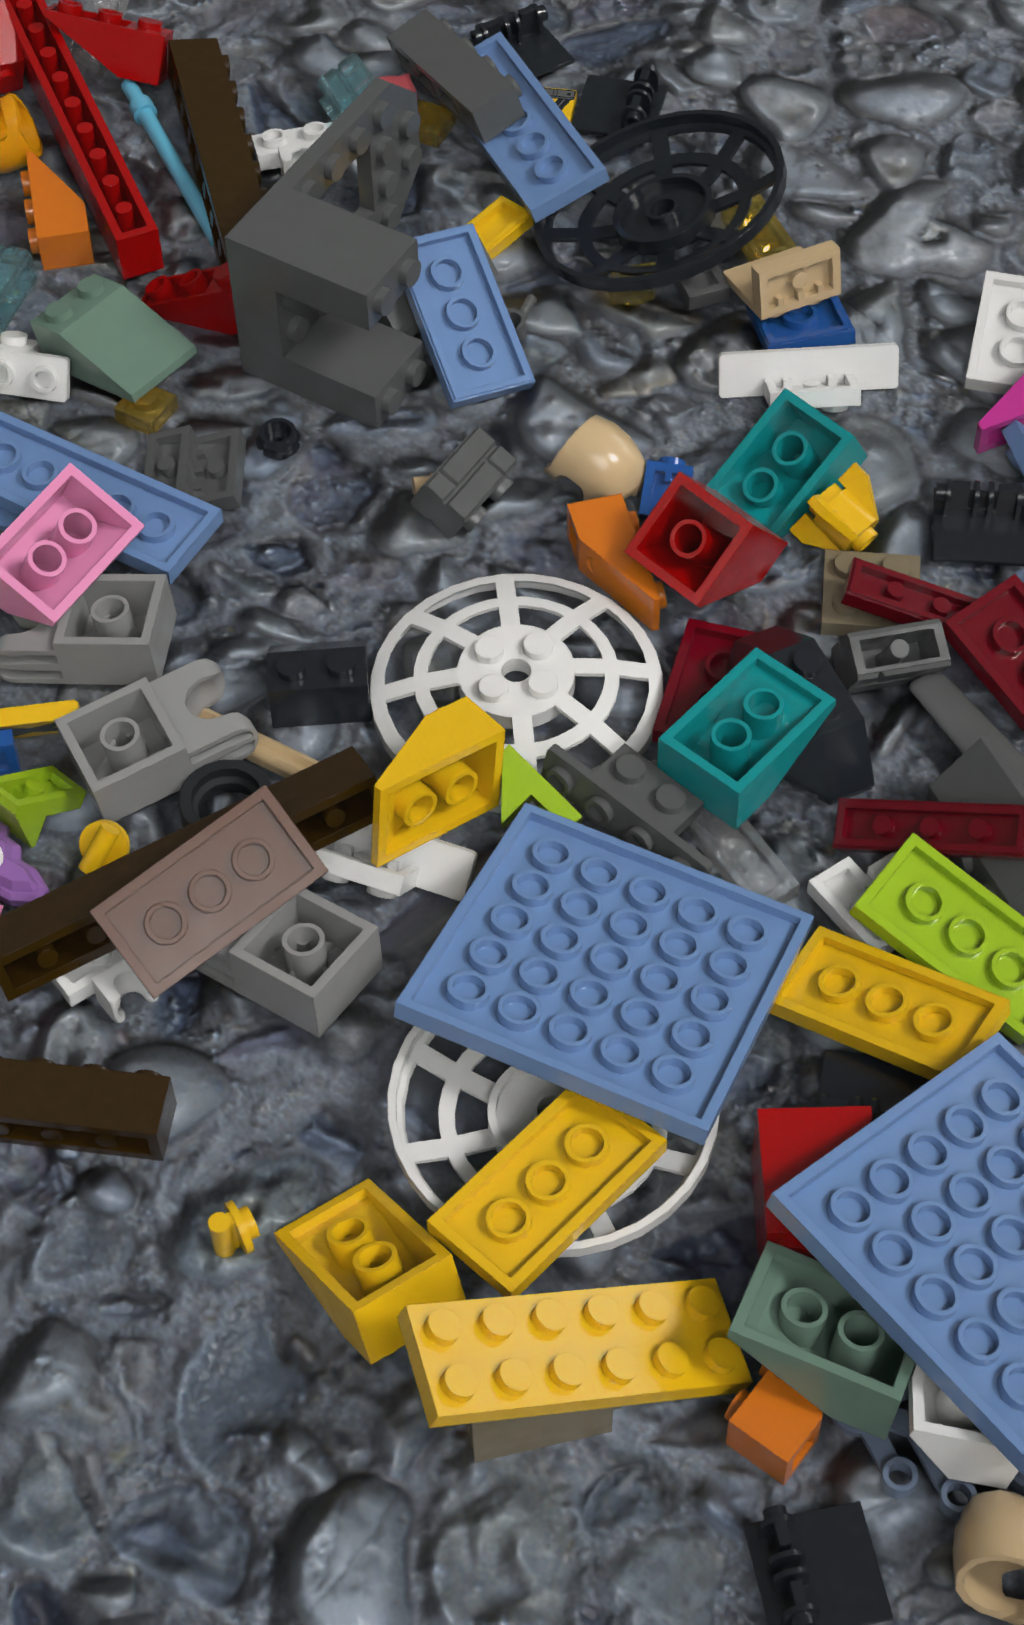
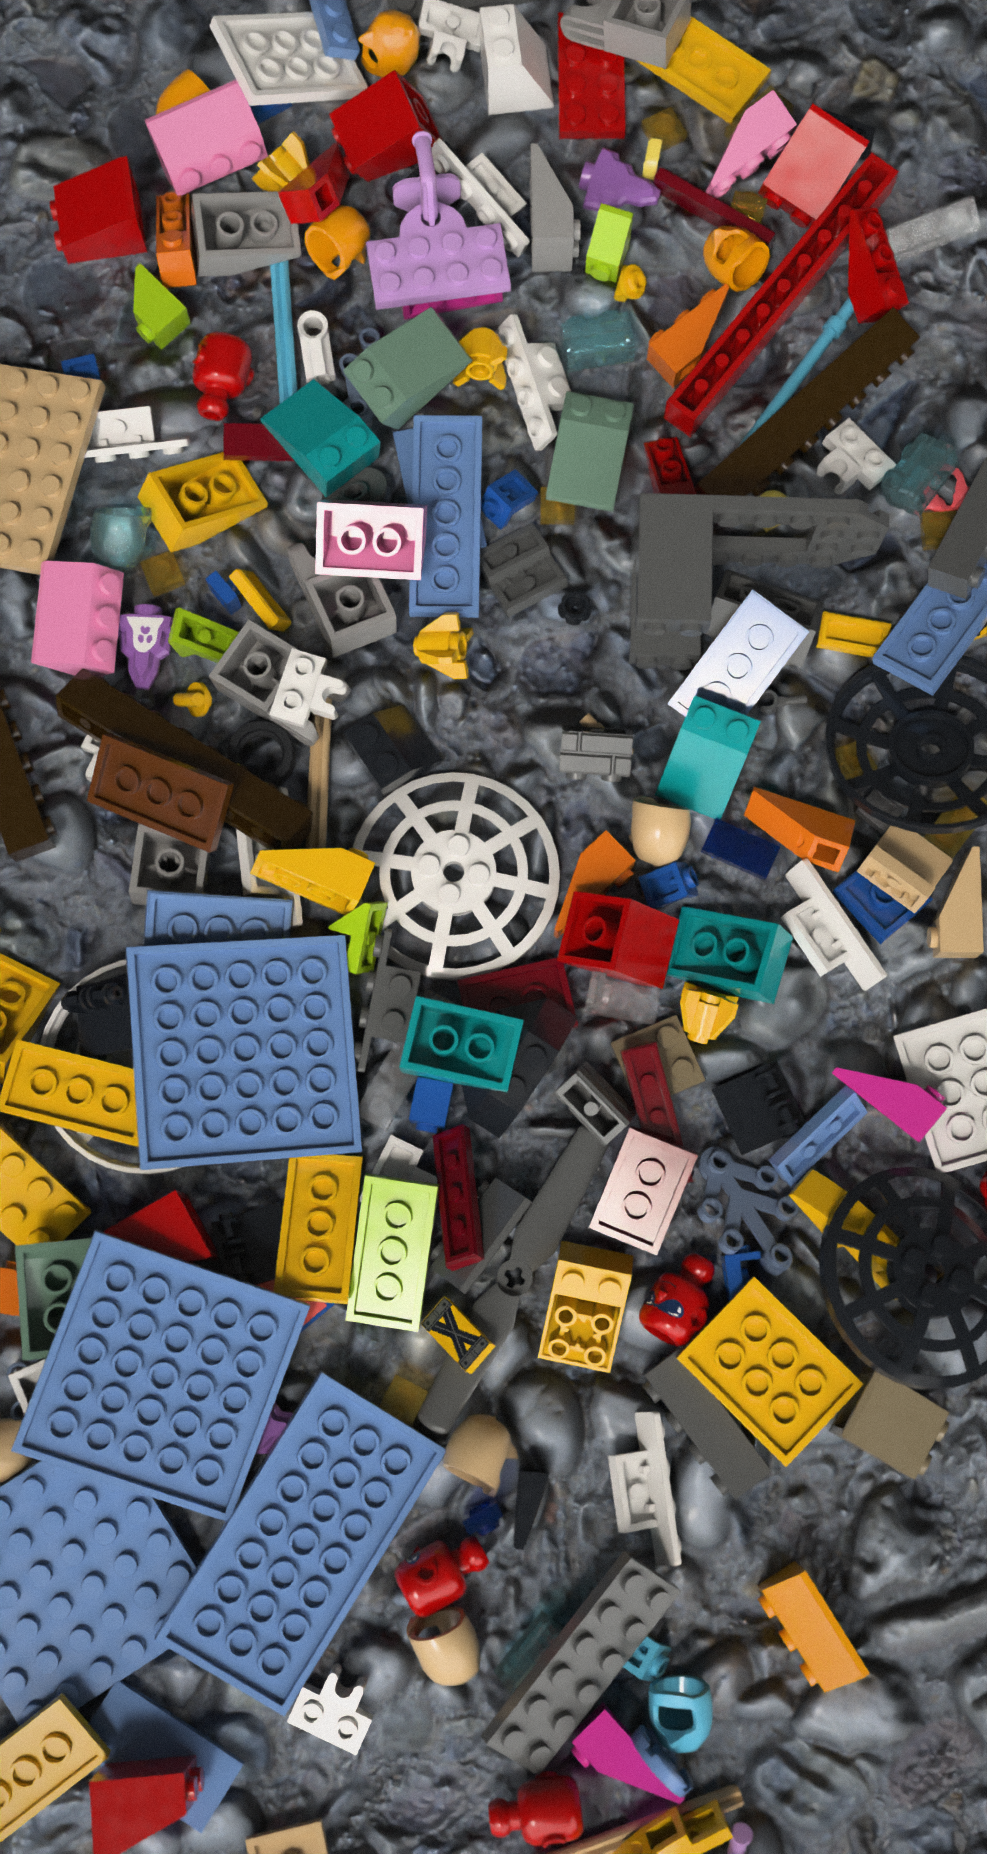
camera: 60 degrees right, 25 degrees up
none -> black hinge [61,975,133,1057]
none -> medium blue tile [143,890,293,946]
none -> white plate [269,648,347,728]
none -> blue brick [409,1077,454,1134]
none -> yellow brick [413,612,474,679]
none -> blue bracket [481,469,539,529]
none -> clear bracket [584,971,660,1025]
none -> teal slope [655,695,761,821]
none -> clear blue plate [701,818,780,881]
none -> orange slope [744,787,856,872]
none -> tan slope [927,846,984,958]

